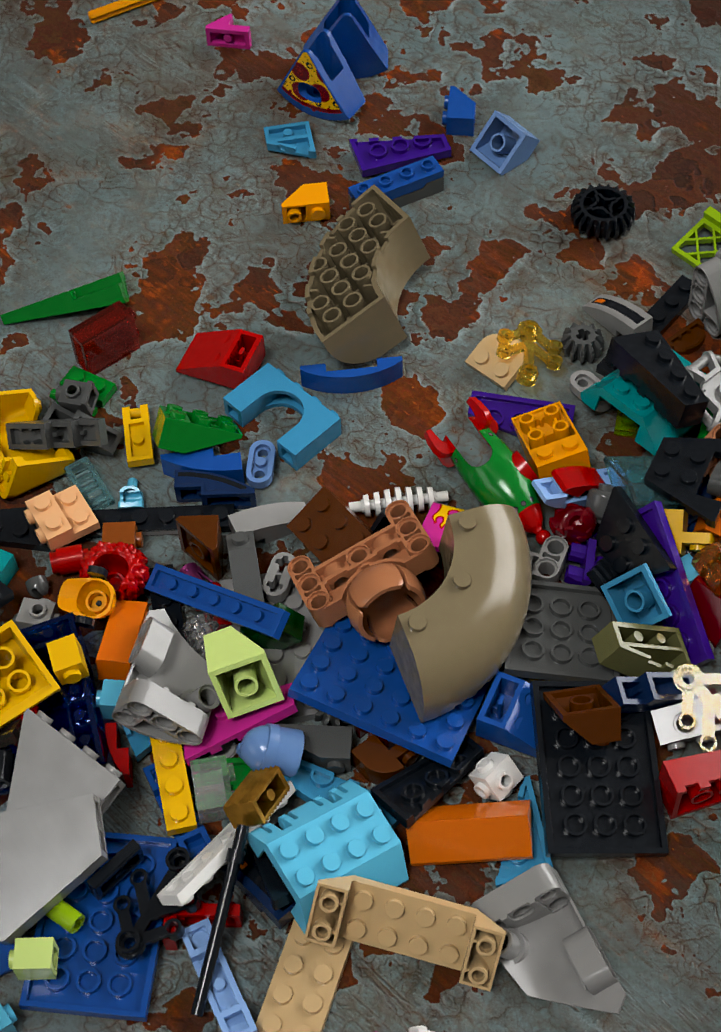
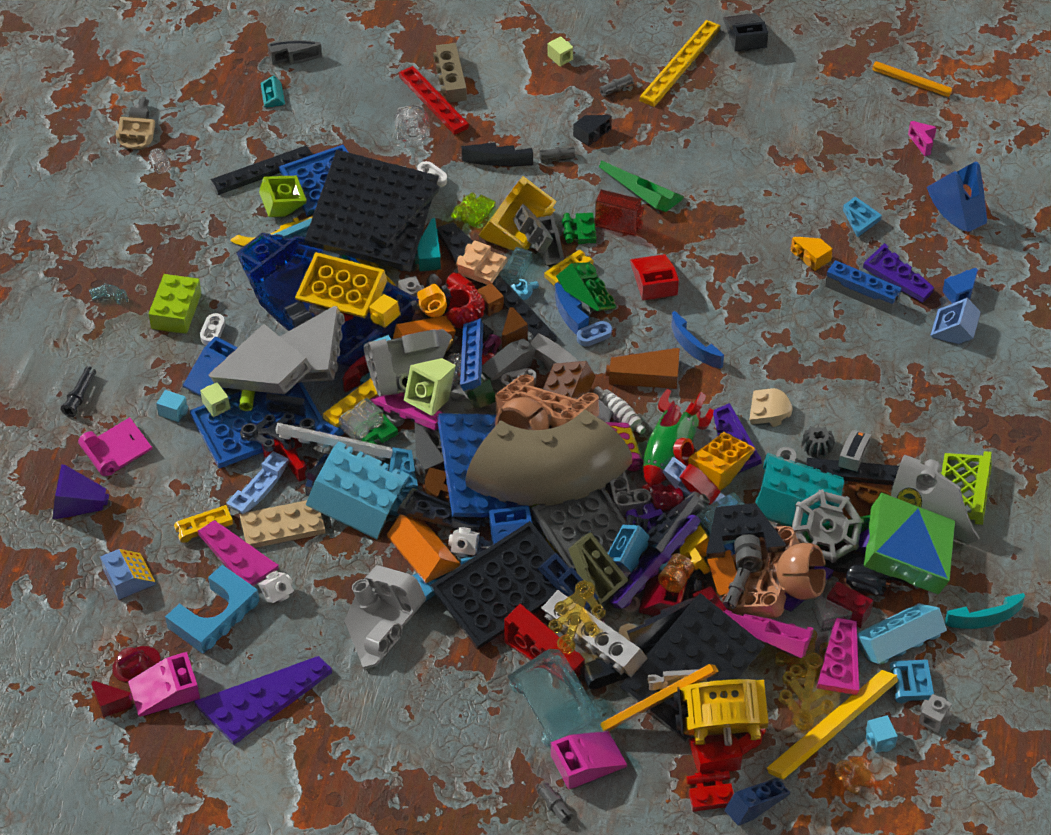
camera: 55 degrees right, 5 degrees down
dark grey brick [55,379,99,416] -> none
dark blue slope [174,470,257,509] -> none
black bar [190,824,250,1017] -> none
dark azure arch [223,363,341,471] -> none
pearl gold brick [223,765,290,829] -> none
medium blue helmet [236,723,305,777] -> none
blue piece [277,29,366,121] -> none
tan slope [304,875,506,991] -> none
dark tan brick [305,184,430,364] -> none
clear yellow plant [496,320,563,387] -> none
reddish brown slope [543,684,621,746] -> none
black gear [570,183,636,241] -> none
black wedge [604,330,709,429] -> none
none -> dark orange slope [606,348,680,389]

